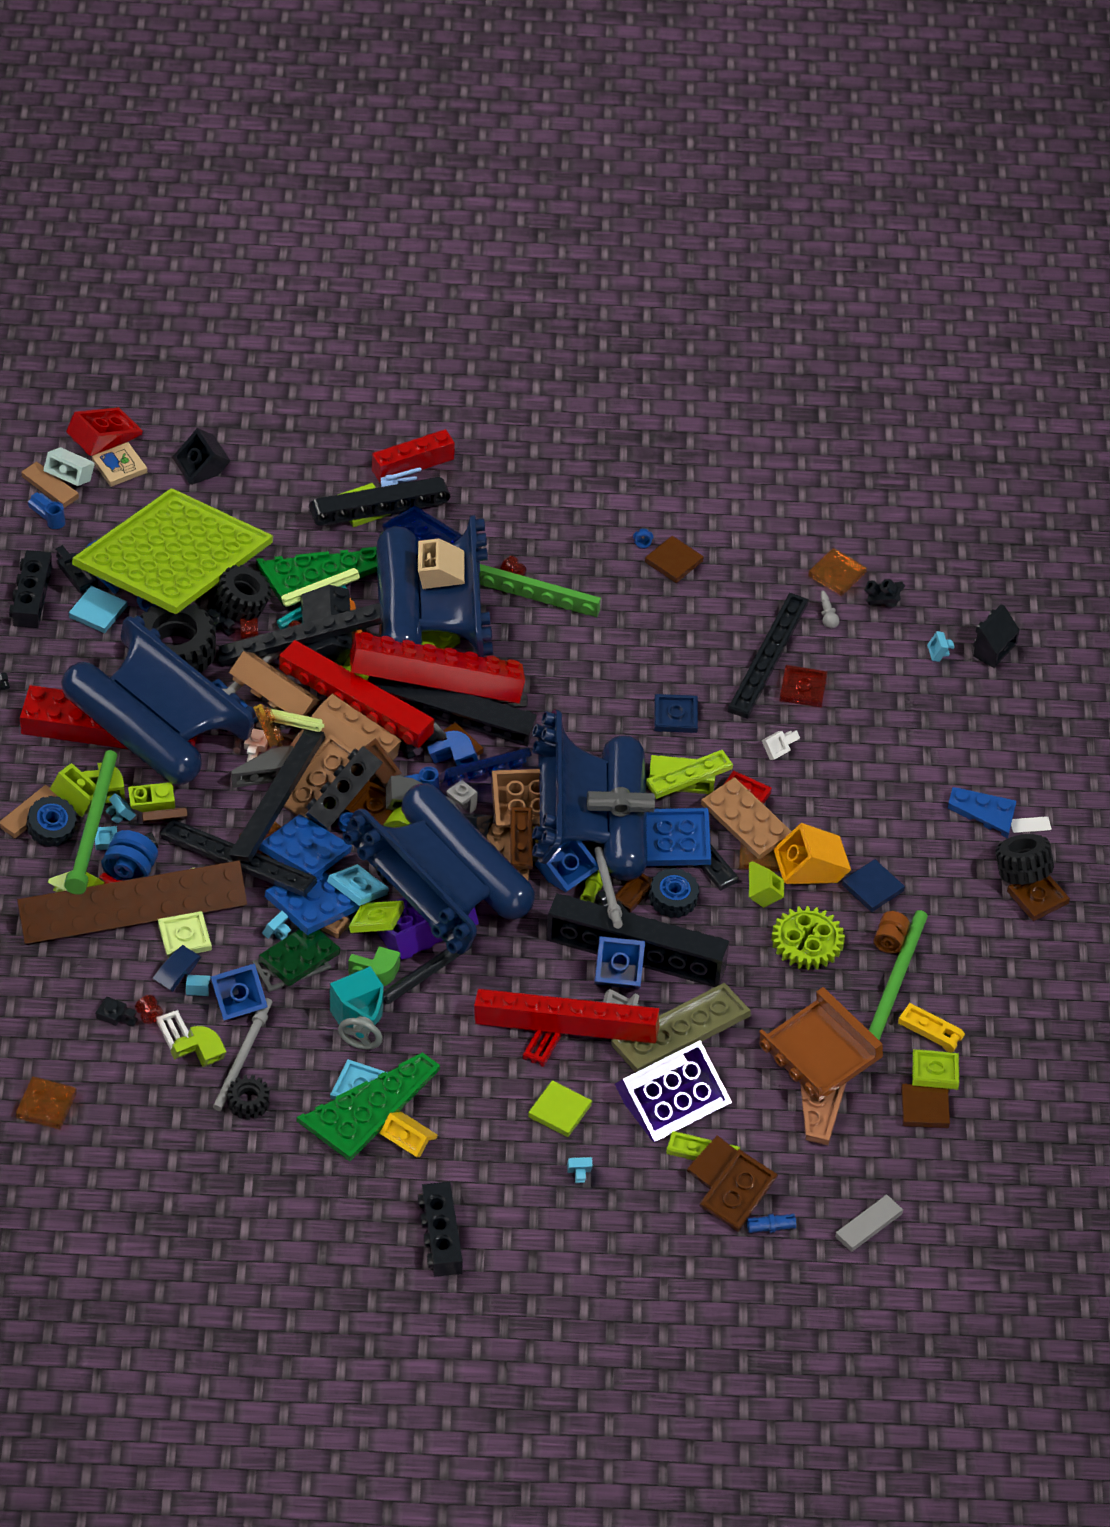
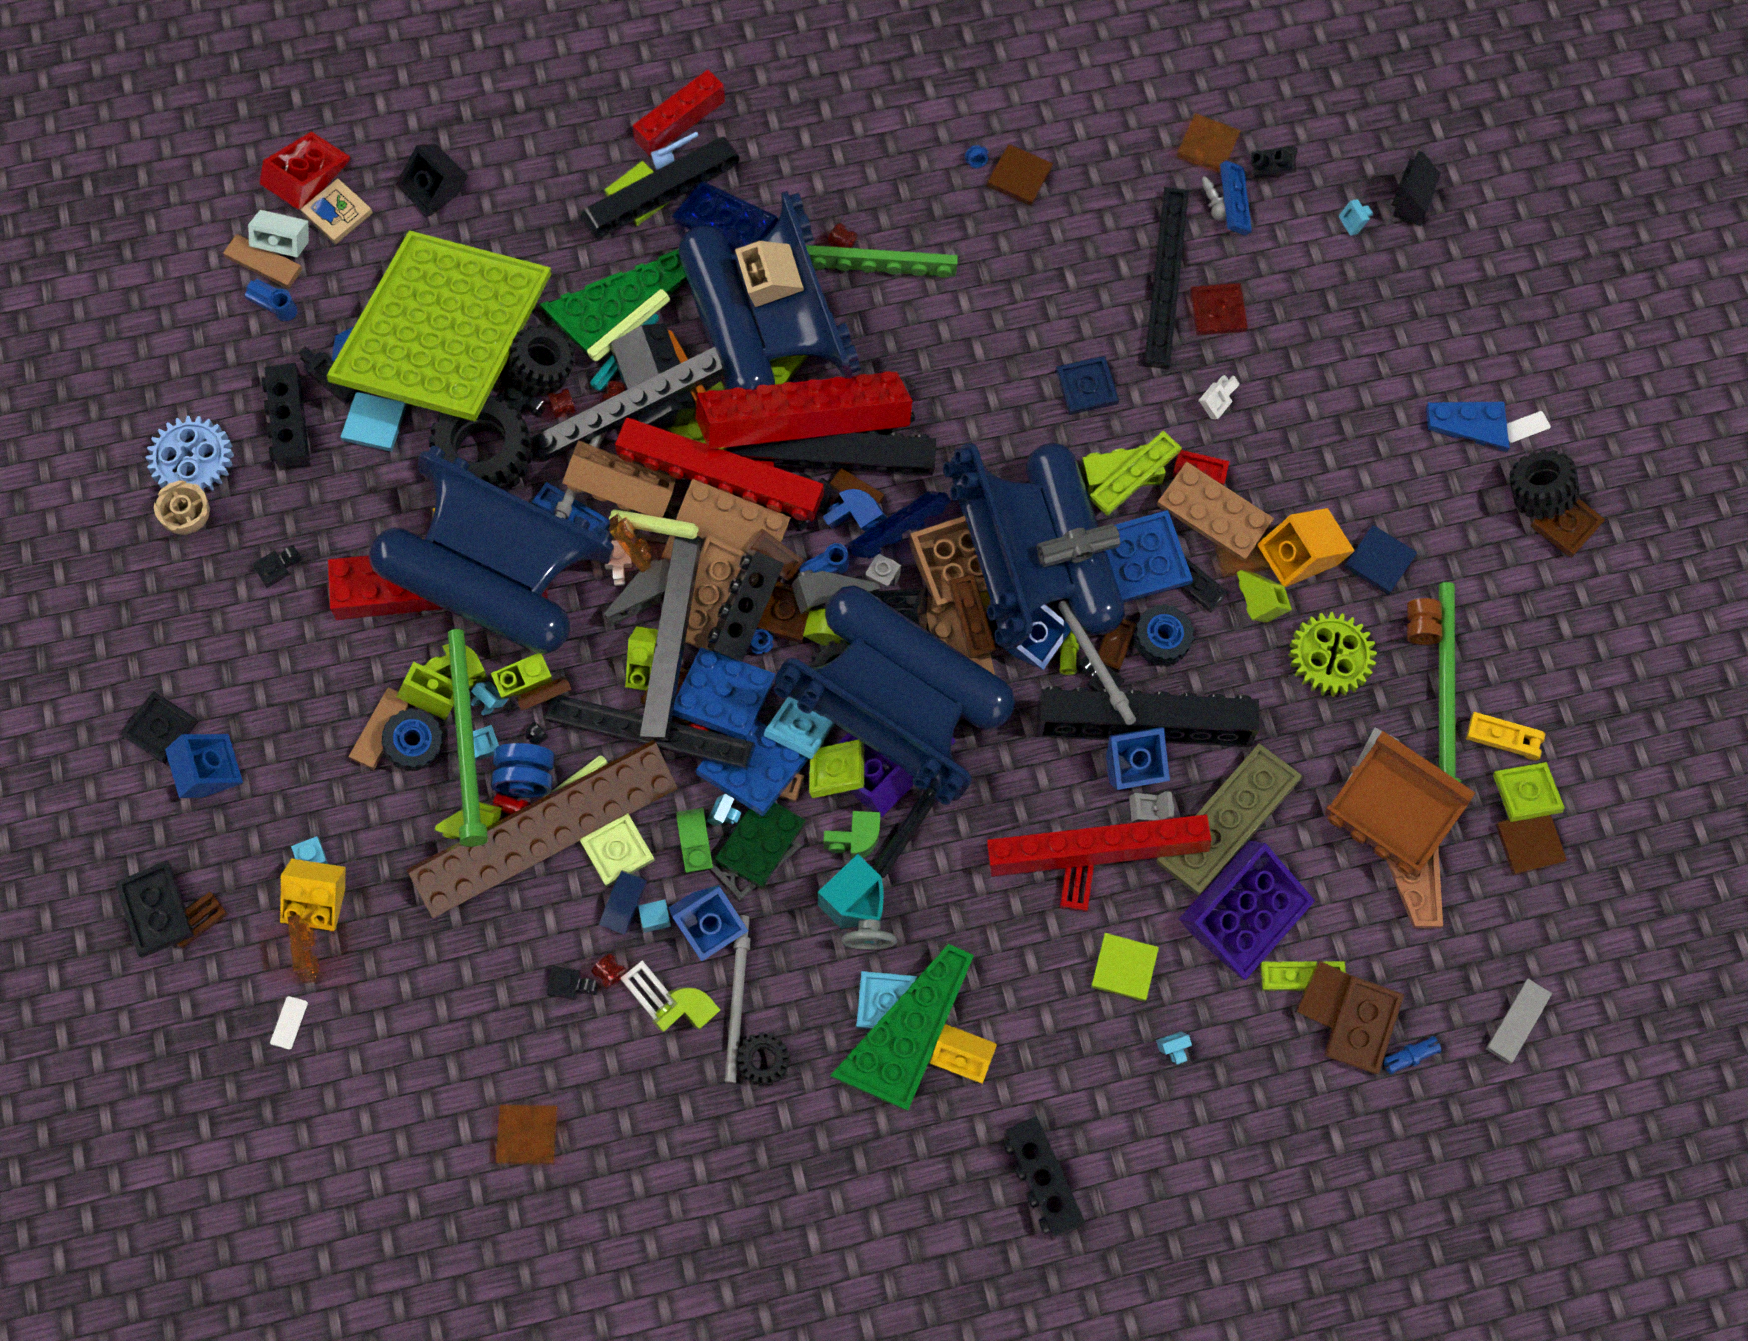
camera: 15 degrees left, 20 degrees up
none -> lime slope [625,626,658,691]
none -> bright green brick [676,808,713,872]
none -> blue tile [1220,160,1252,236]

